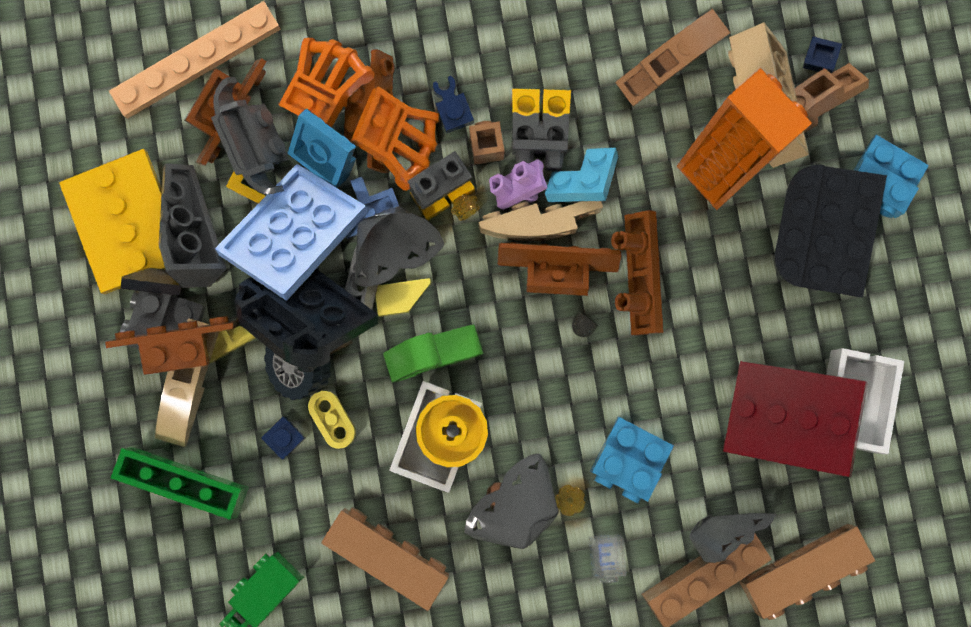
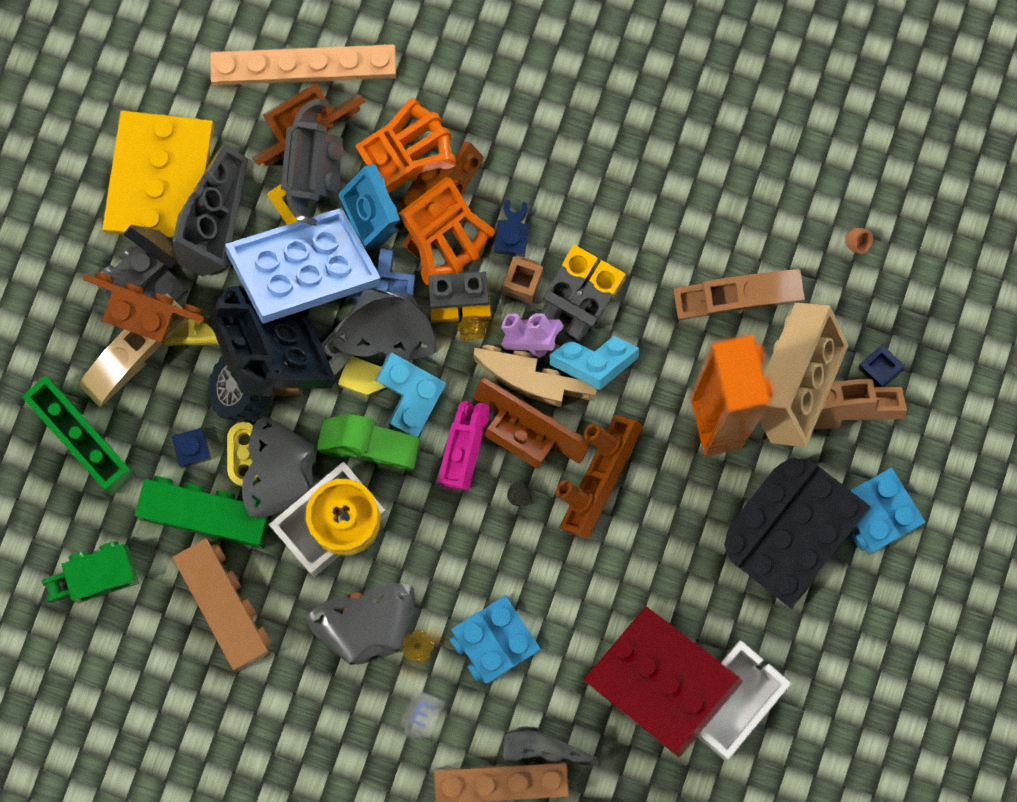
camera: 30 degrees right, 5 degrees down
none -> green brick [134,476,272,549]
none -> dark grey piece [242,416,316,518]
none -> medium azure plate [375,352,446,437]
none -> dark pink hinge [437,401,490,491]

